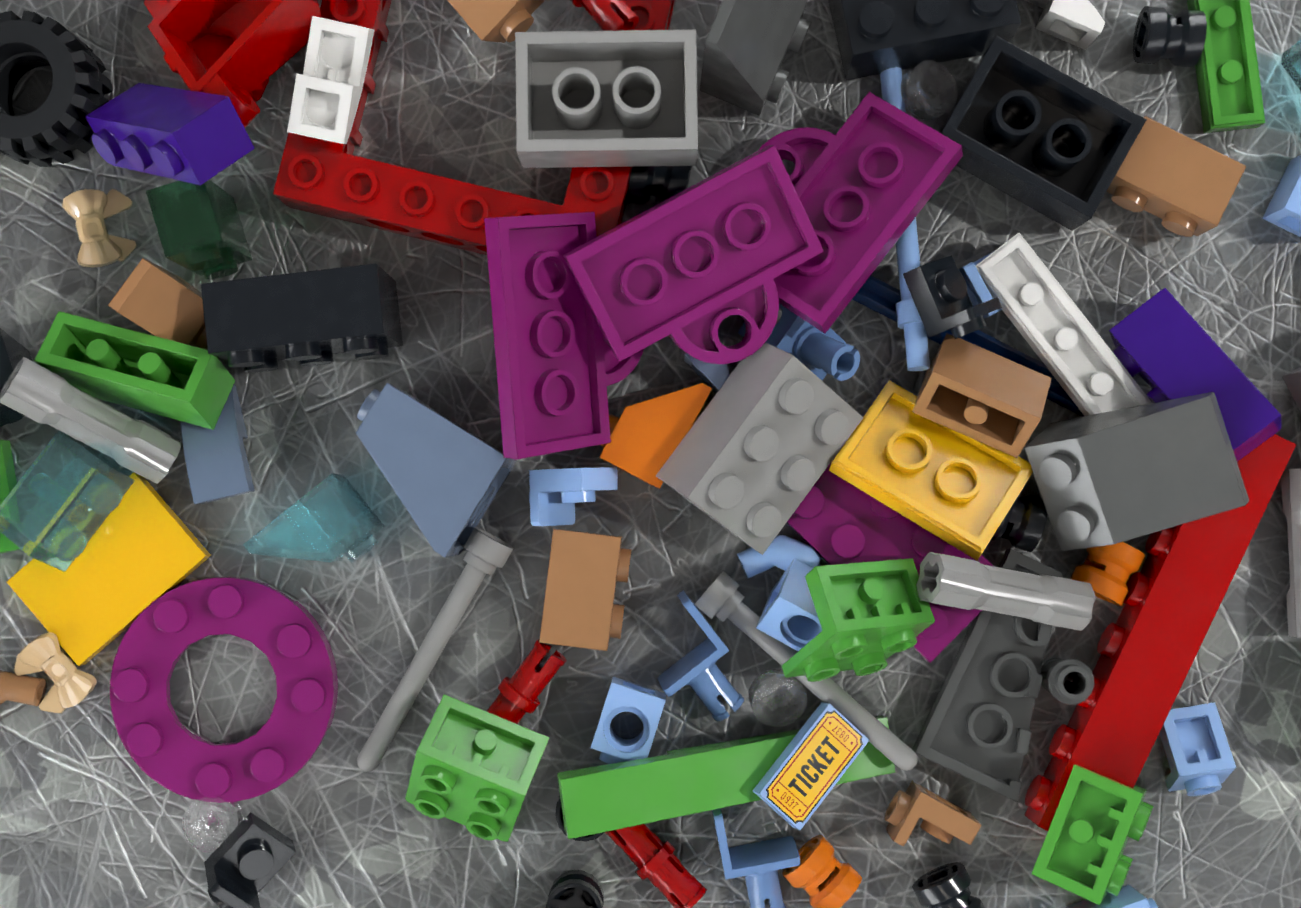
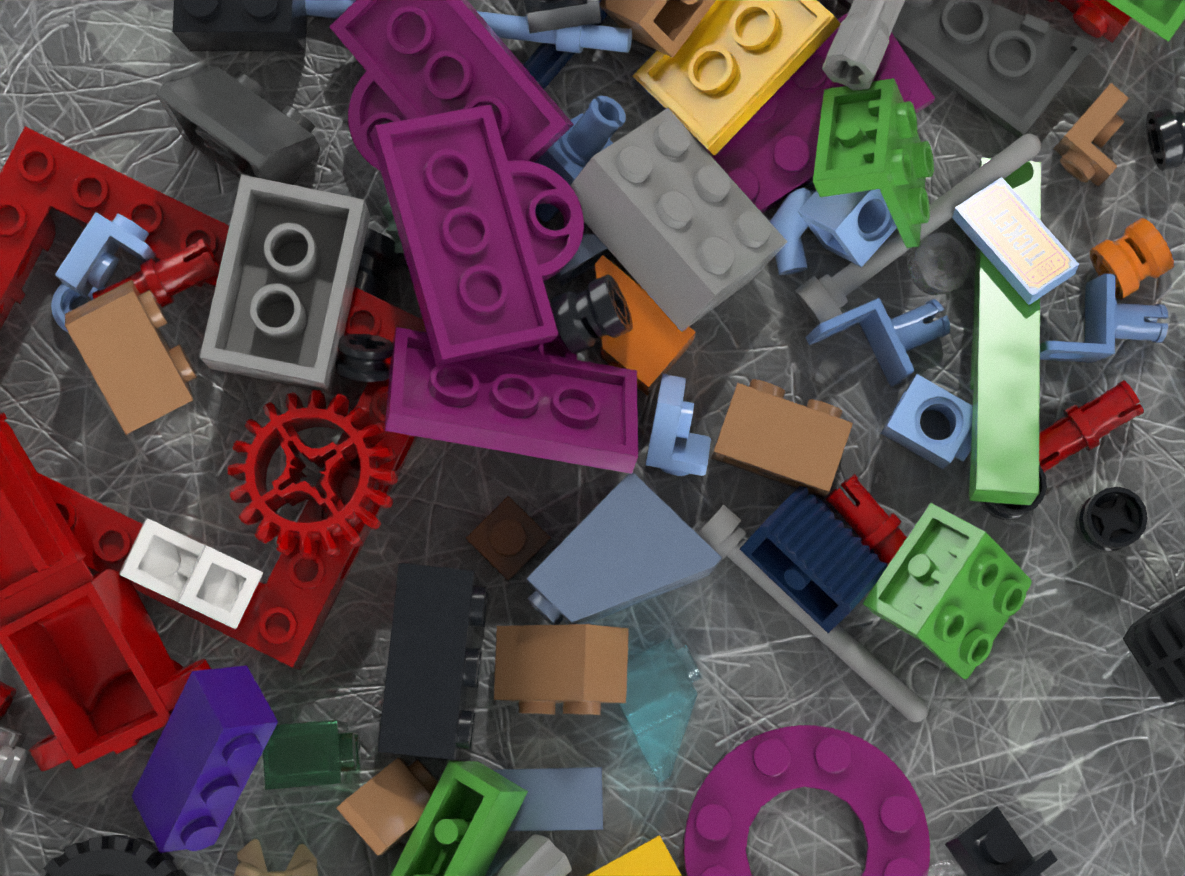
camera: 80 degrees left, 5 degrees down
none -> red gear [228,390,398,559]
none -> black bush [336,334,394,382]
none -> reddish brown plate [465,496,551,582]
none -> medium nougat brick [494,624,629,715]
none -> black wheel [551,274,633,354]
none -> dark blue brick [740,486,888,633]

